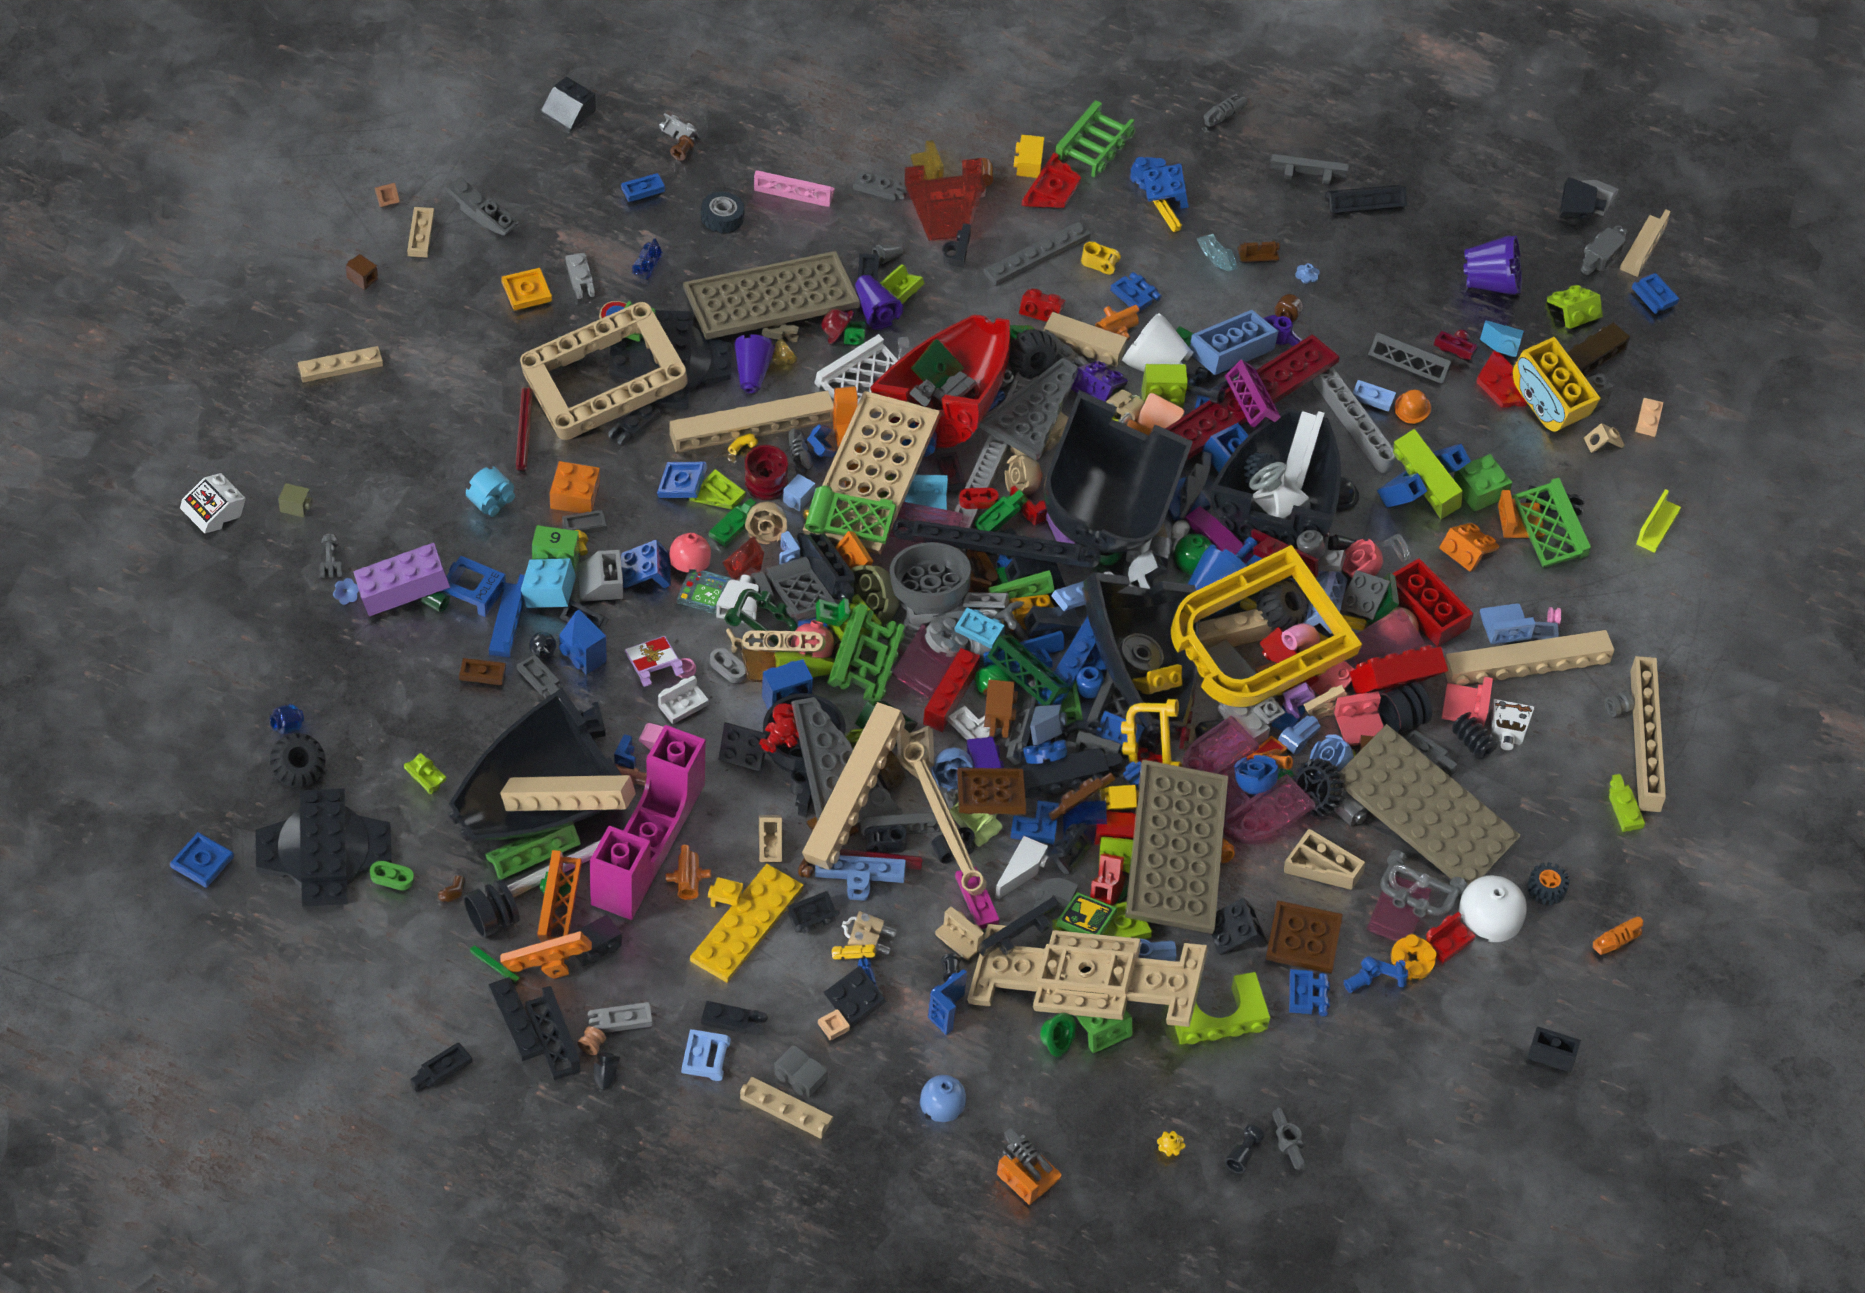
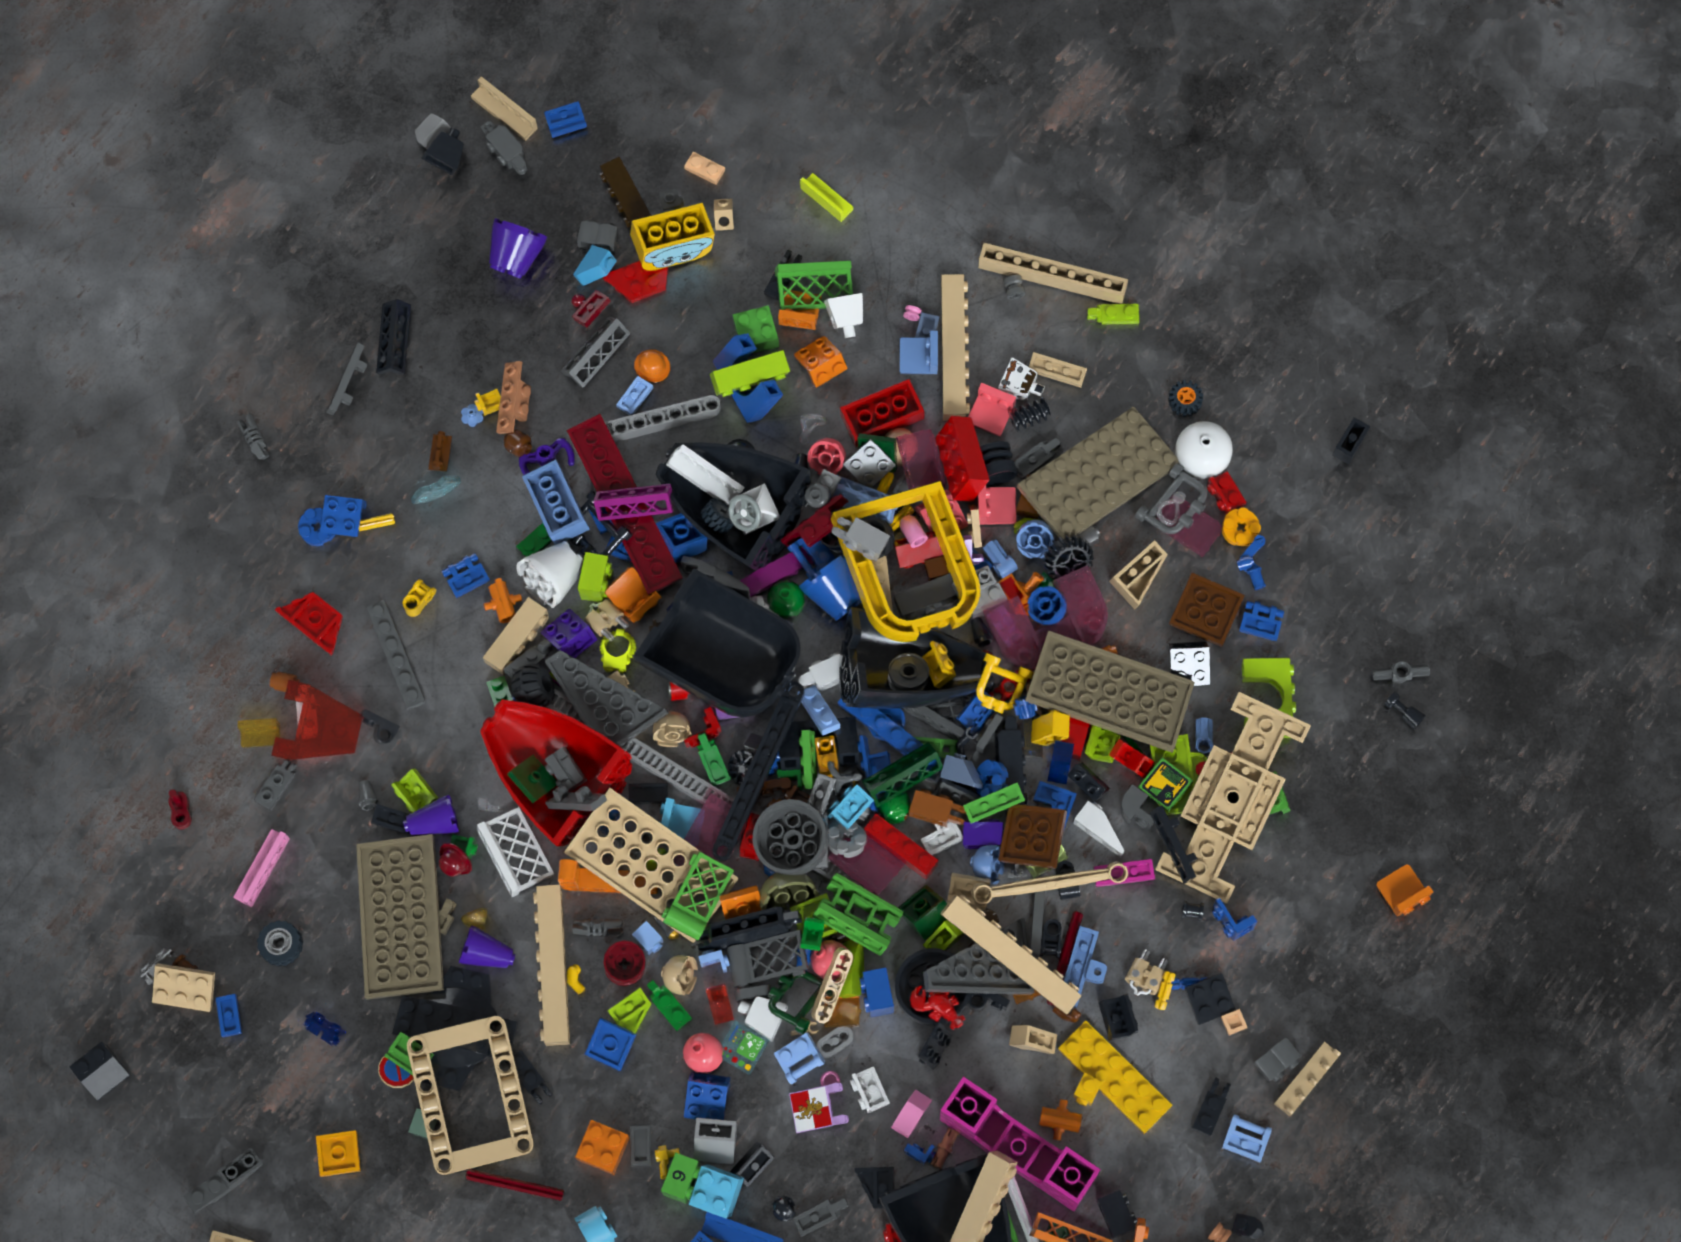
camera: 70 degrees left, 20 degrees up
blue slope [559,610,607,675] -> none
light grey hinge [565,253,595,299] -> none
light grey hinge [588,1002,652,1033] -> none
blue bracket [807,424,837,458] -> none
medium blue cylinder [920,1075,966,1122] -> none
tan bracket [935,906,984,960] -> none
red beam [959,487,999,509] -> none
dark grey hinge [1004,1128,1053,1181] -> none
yellow brick [1013,134,1044,178] -> none
red bracket [1019,288,1066,322] -> none
green hat [1040,1013,1076,1057] -> none
reddish brown plate [1048,773,1115,821] -> none
bright green fence [1055,100,1135,178] -> none
blue head [1076,666,1104,698] -> none
brick [1128,549,1166,589] -> none
yellow plant [1157,1131,1185,1156] -> none
lime bracket [1547,285,1603,329] -> none
orange hinge [1593,916,1643,955] -> none
none -> tan plate [152,963,215,1012]
none -> dark red piece [168,789,192,830]
none -> yellow bracket [474,389,501,416]
none -> nougat bracket [496,361,531,434]
none -> dark grey brick [577,220,618,252]
none -> light blue plate [774,1033,825,1084]
none -> white torso [824,293,863,338]
none -> light grey hinge [831,517,890,561]
none -> bright green plate [963,782,1025,823]
none -> tan plate [1029,352,1087,388]

